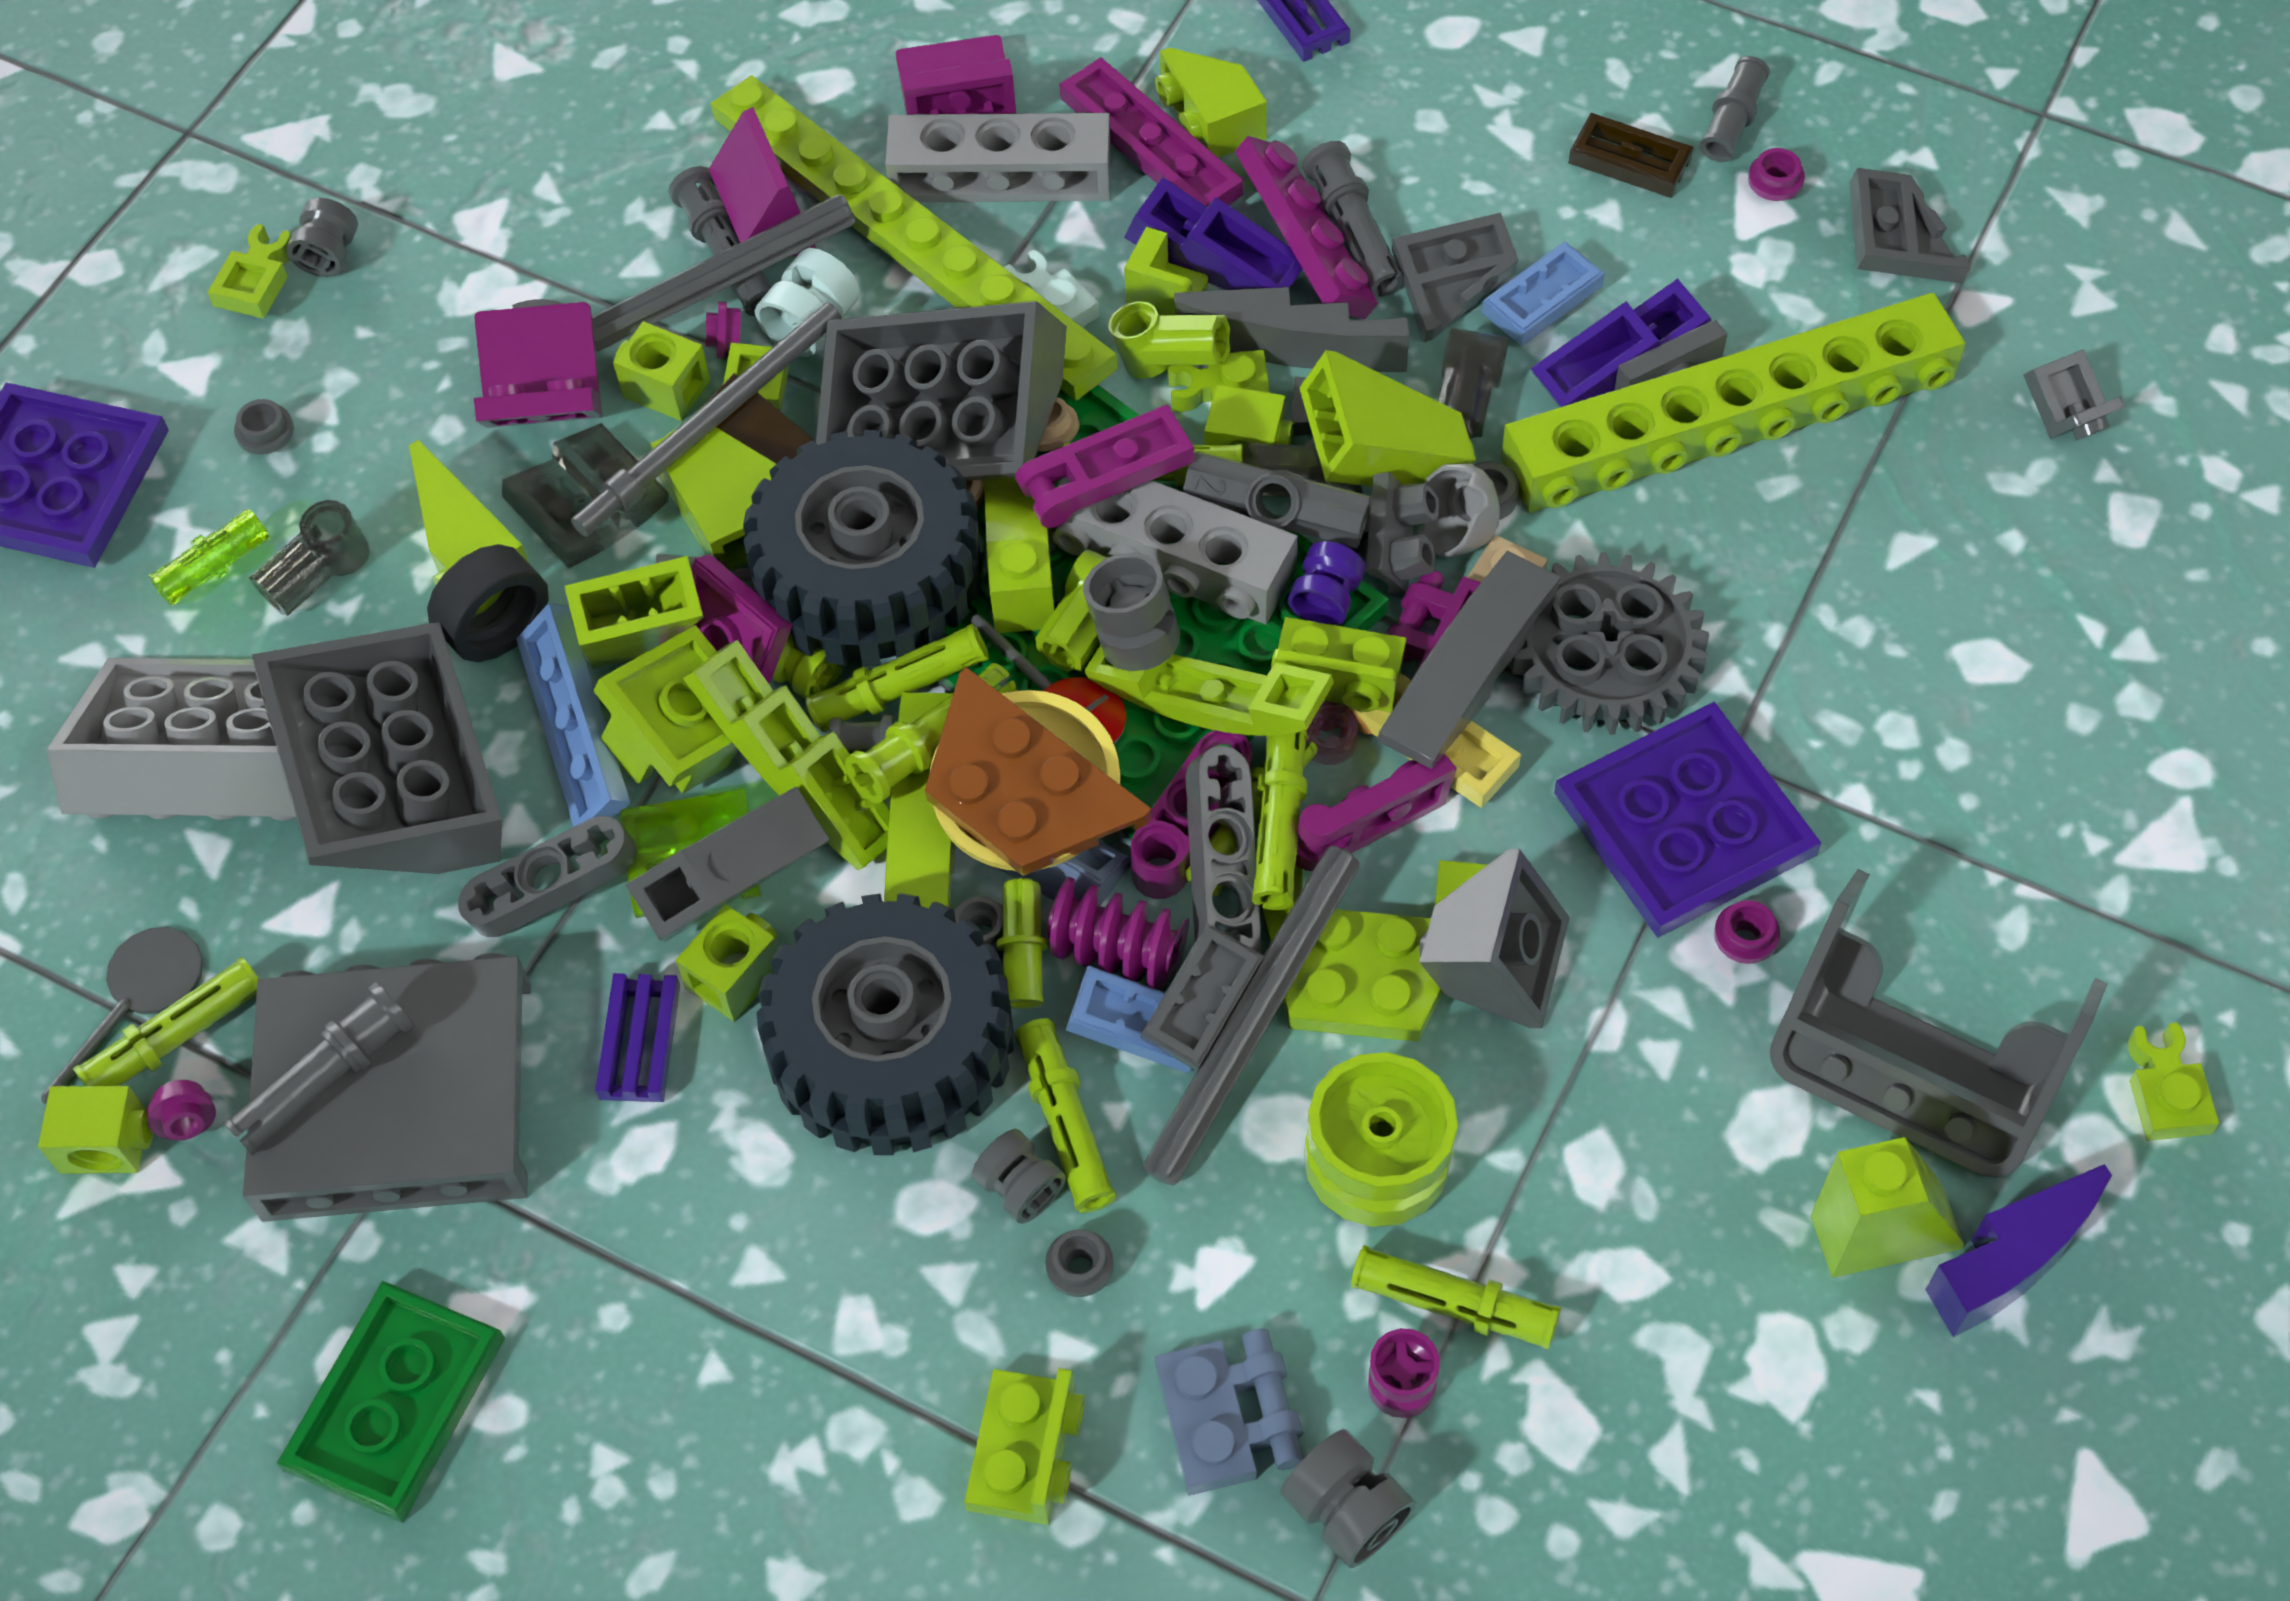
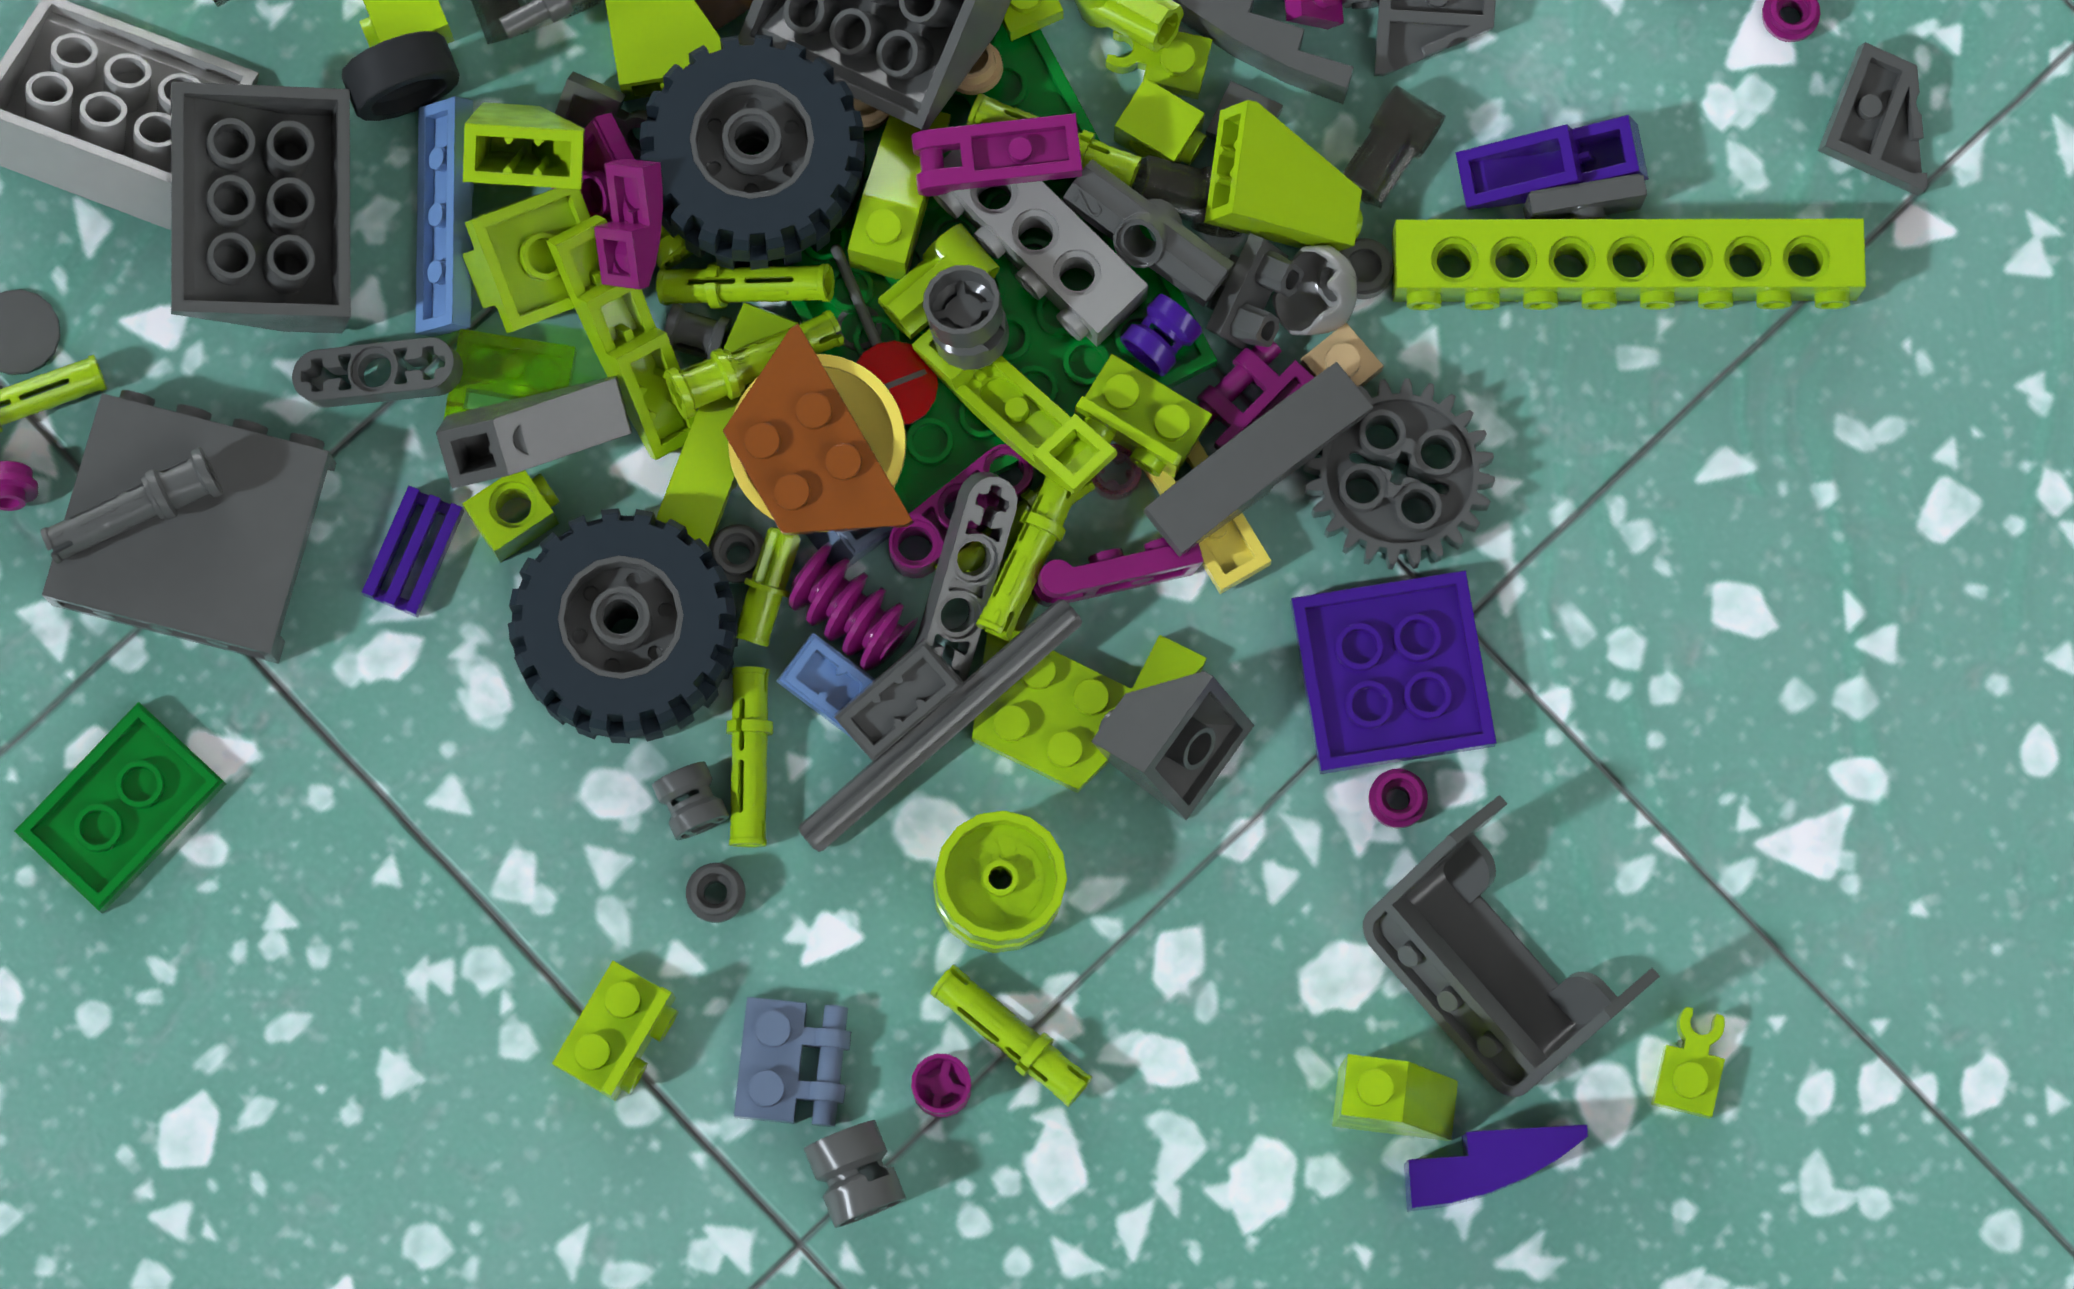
camera: 15 degrees right, 20 degrees up
medium blue plate [1482,241,1605,346] -> none
dark grey bracket [2023,349,2125,441] -> none
none -> magenta slope [594,158,663,289]

